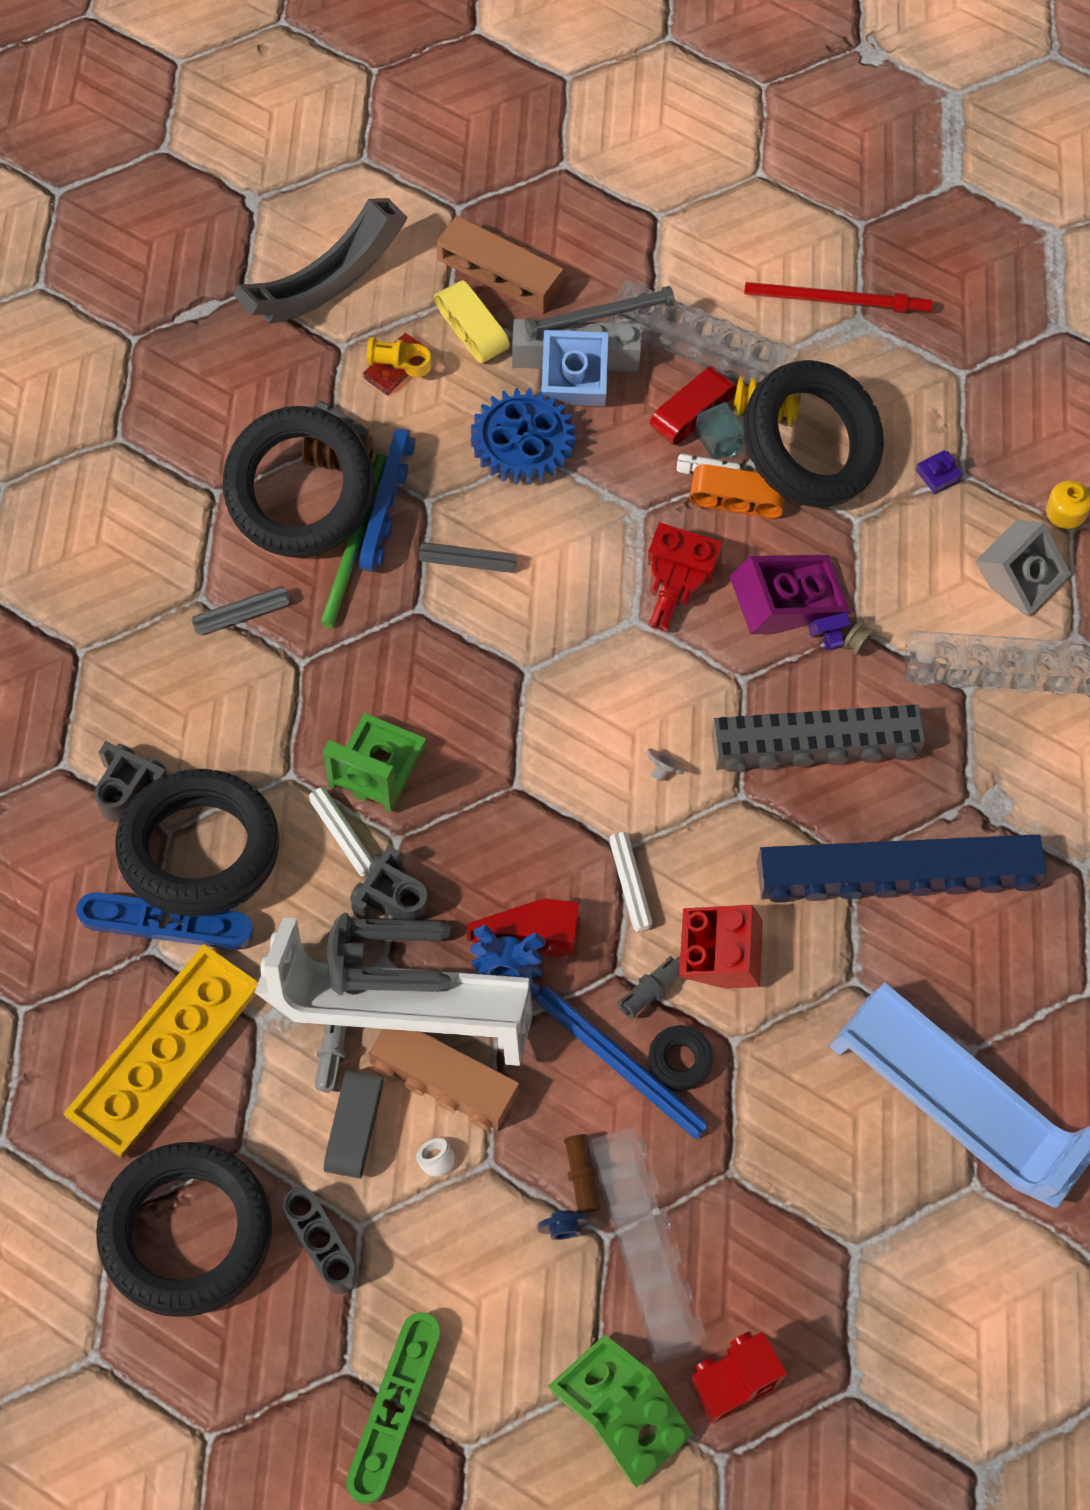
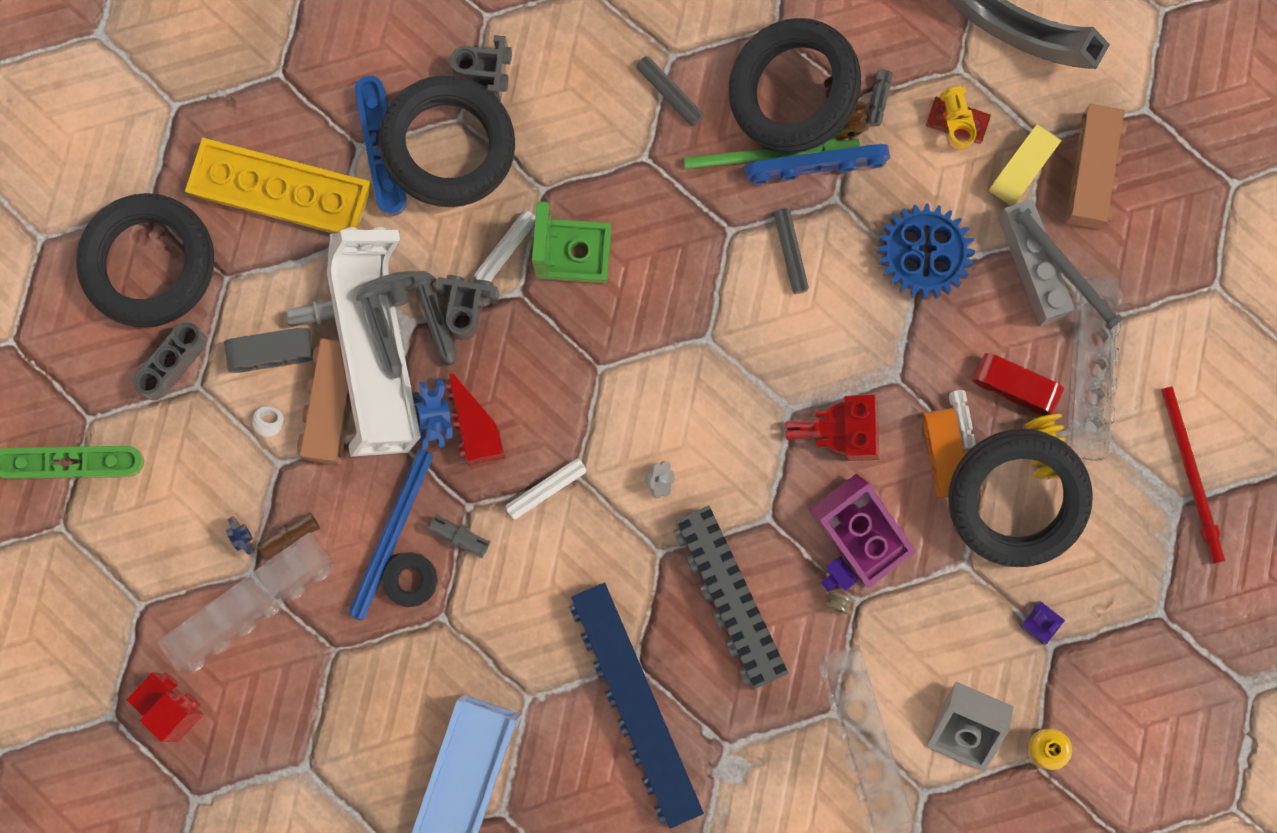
camera: 75 degrees right, 15 degrees up
light blue slope [541,330,608,406] -> none
bright green bracket [548,1335,693,1488] -> none
red slope [679,905,763,989] -> none
clear light blue brick [695,402,744,459] -> none

